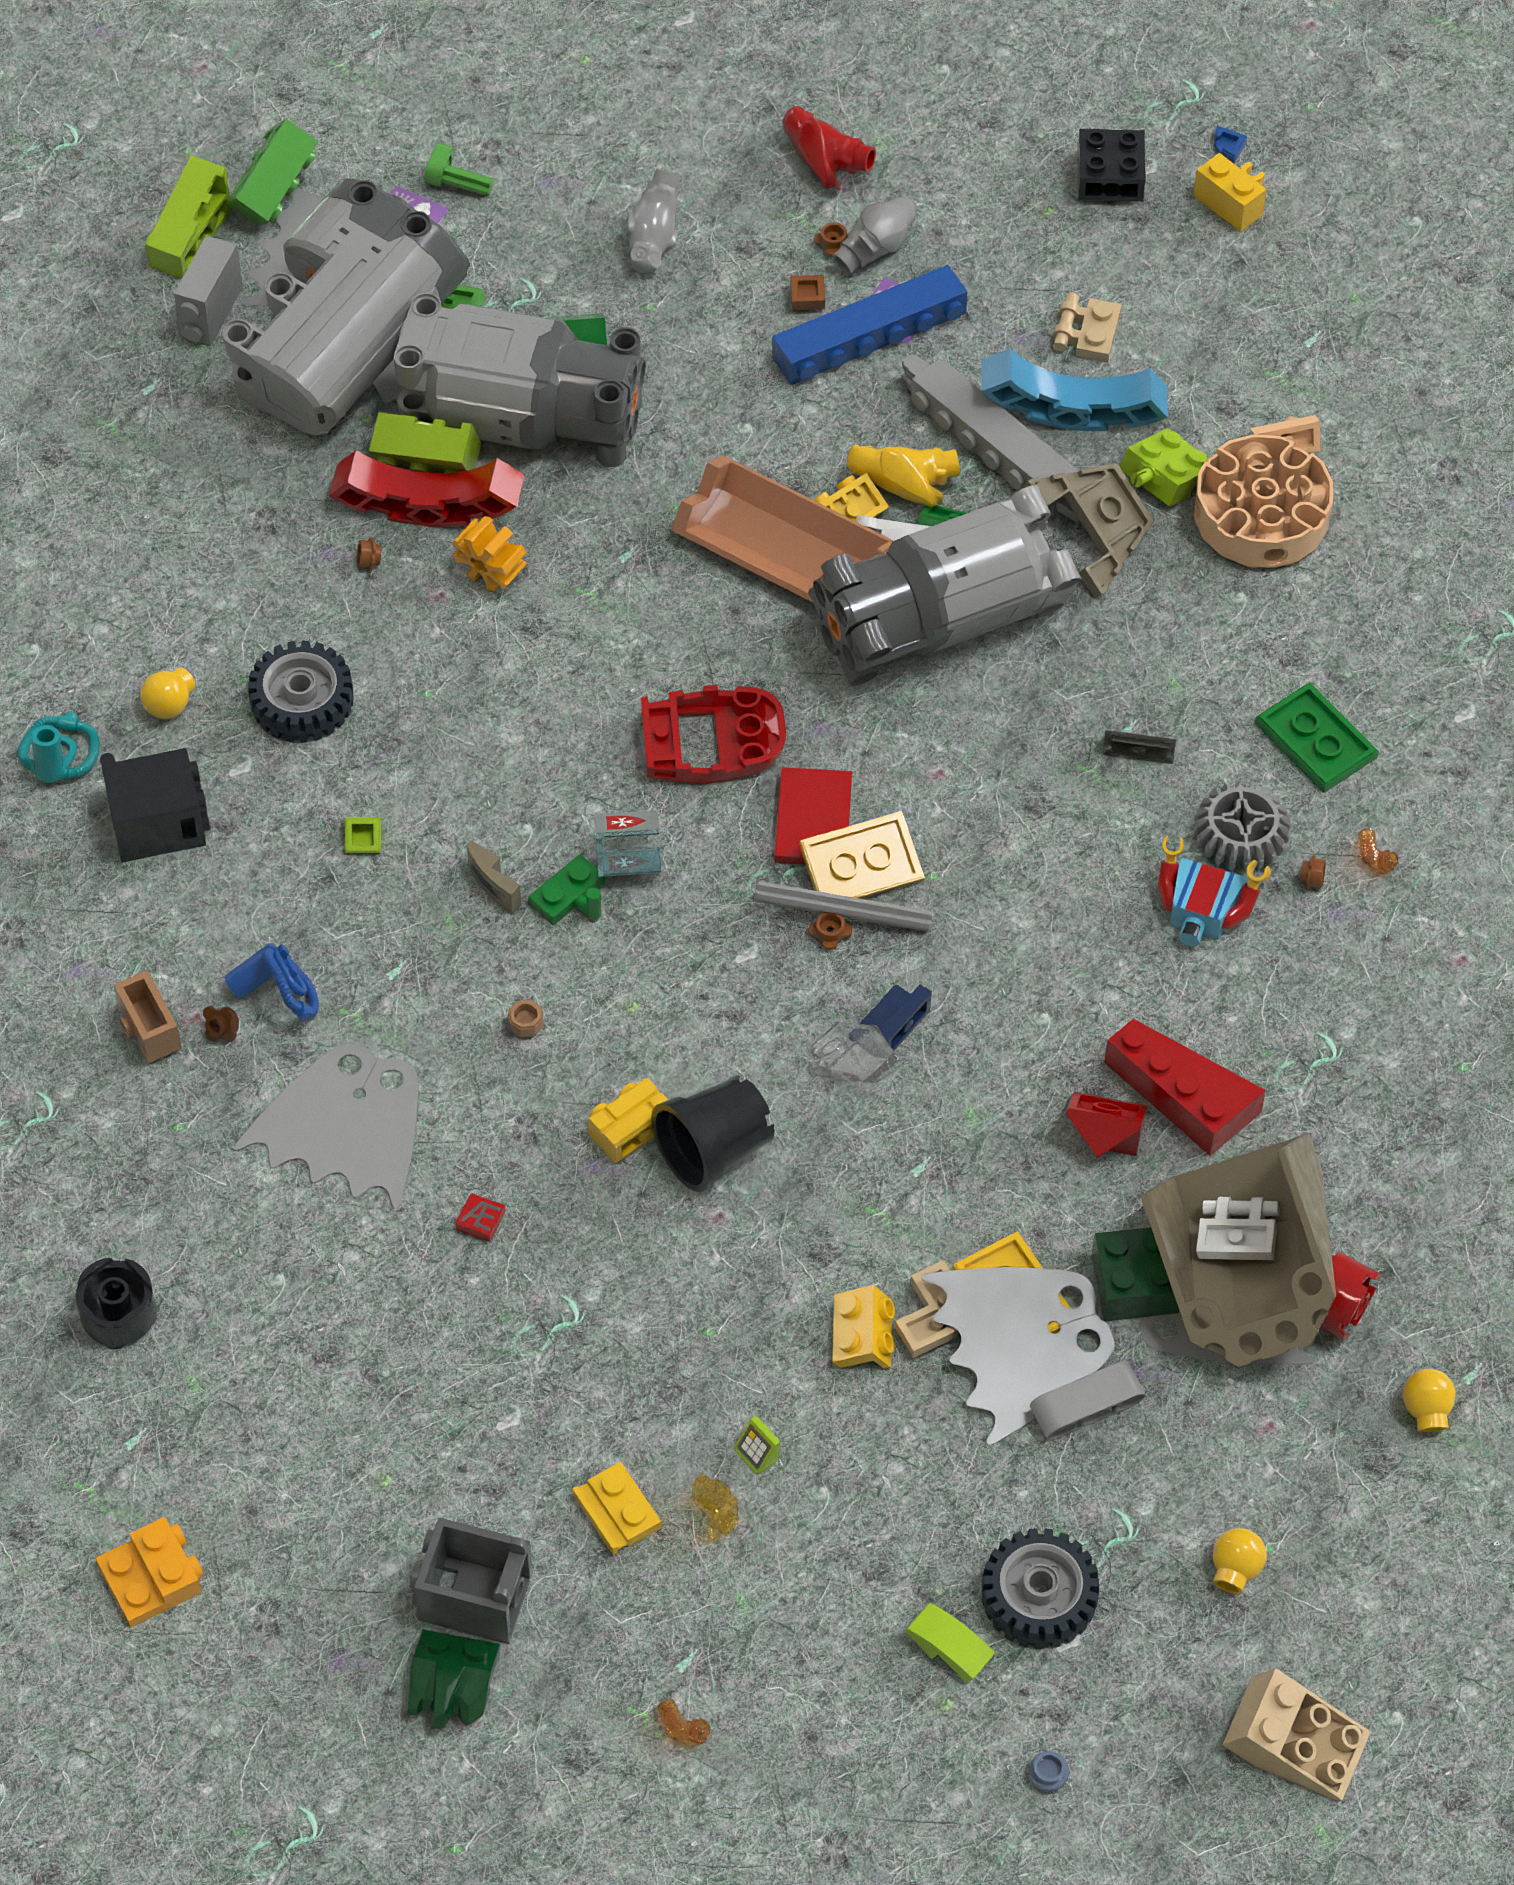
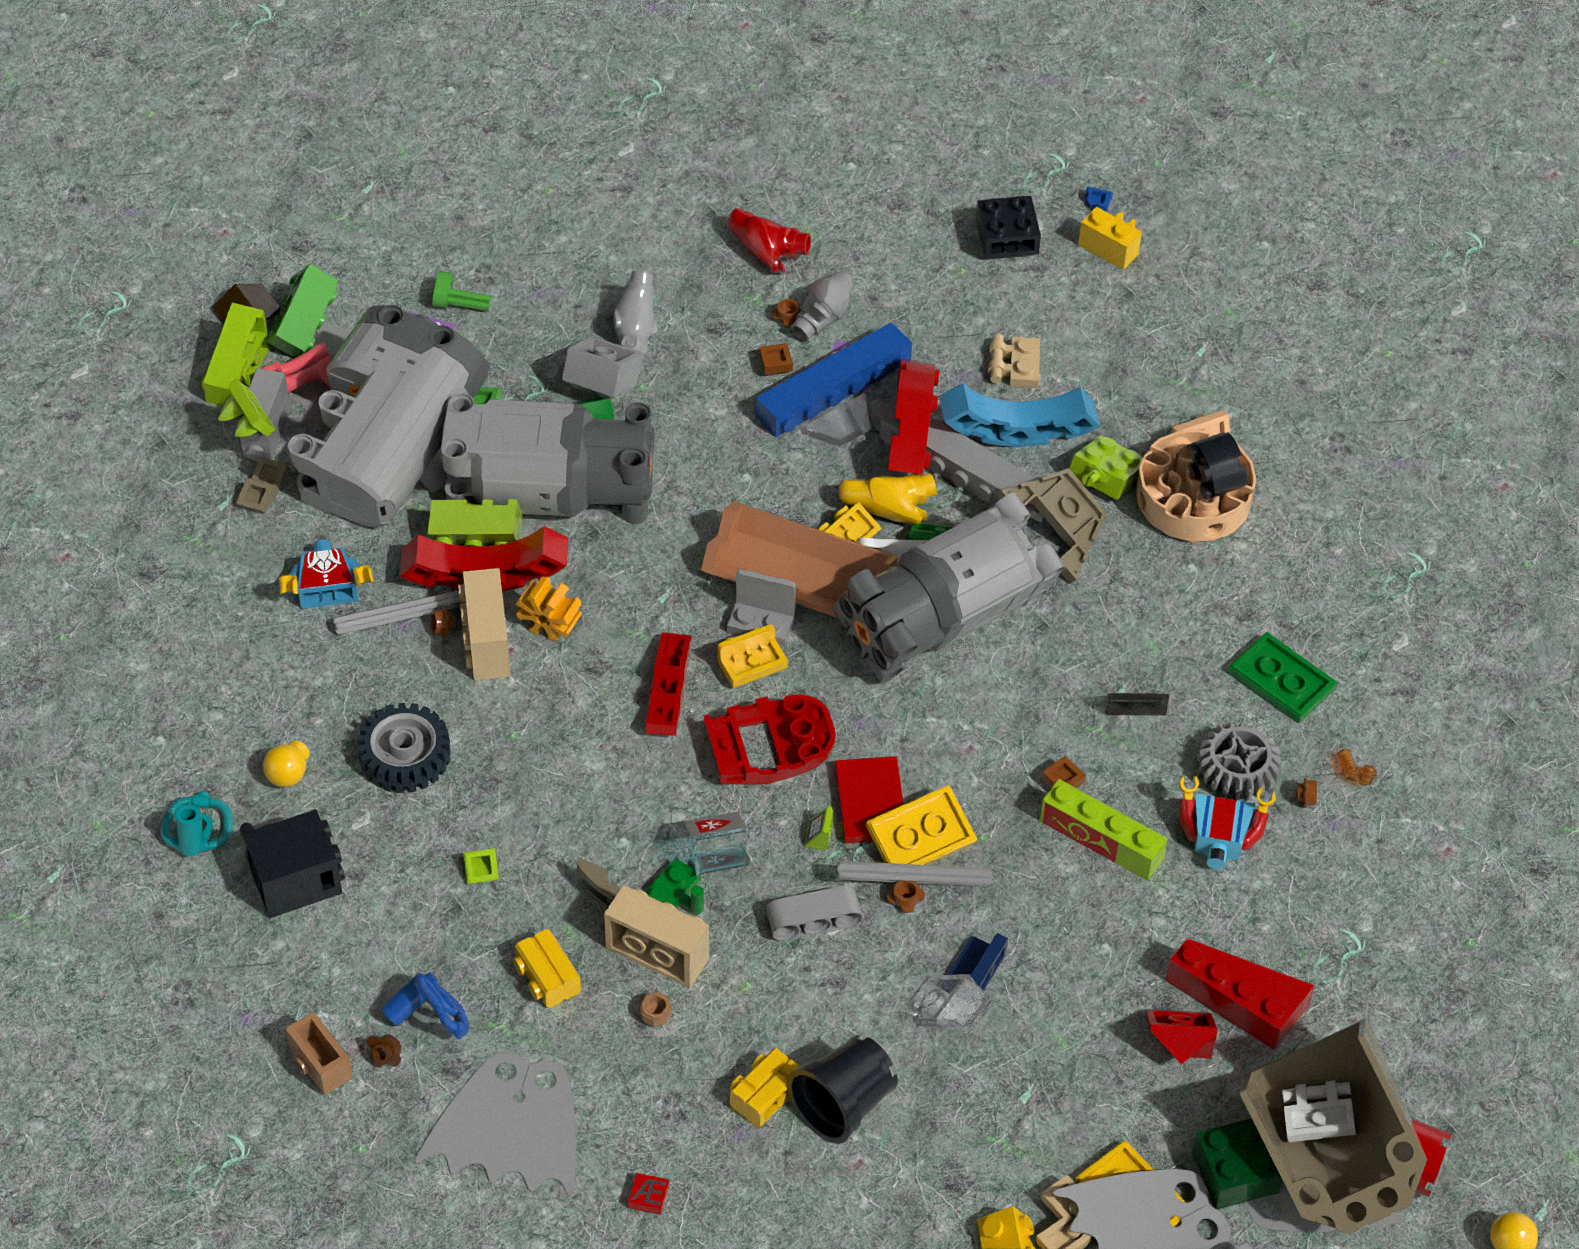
camera: 10 degrees left, 5 degrees down
none -> dark brown slope [212,284,281,324]
none -> lime tile [218,379,276,437]
none -> dark tan slope [236,457,290,513]
none -> coral piece [254,342,332,395]
none -> torso [279,540,374,609]
none -> light grey axle [333,590,464,635]
none -> tan brick [458,568,510,680]
none -> yellow brick [513,929,581,1008]
none -> light grey brick [562,336,643,398]
none -> tan brick [604,885,709,988]
none -> red slope [645,632,692,736]
none -> yellow bracket [718,624,788,689]
none -> light grey bracket [727,569,796,647]
none -> light grey beam [765,886,863,941]
none -> clear slope [799,393,872,446]
none -> lime slope [804,806,834,850]
none -> red brick [887,359,940,475]
none -> lime brick [1040,779,1168,881]
none -> dark orange plate [1041,756,1086,788]
none -> black brick [1187,432,1248,500]

